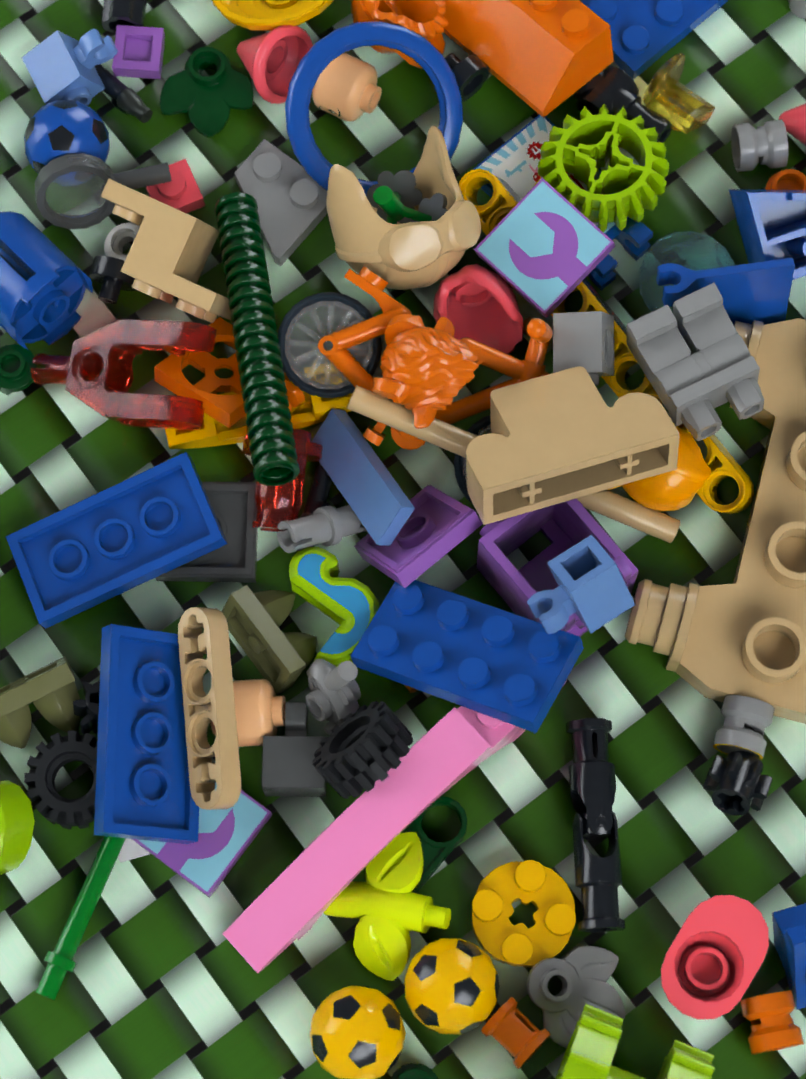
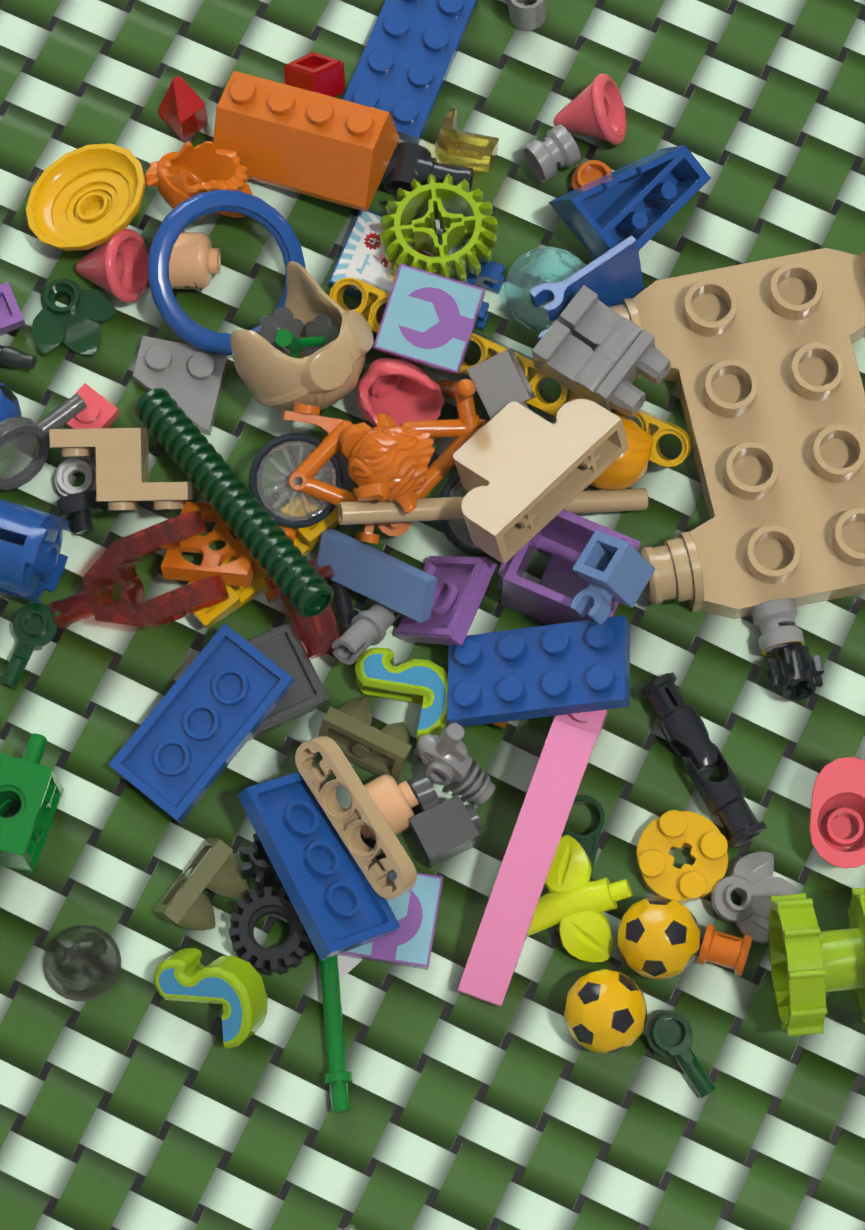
camera: 30 degrees left, 0 degrees up
black tyre [312,701,413,799] -> none
black tile [445,53,490,103] -> none

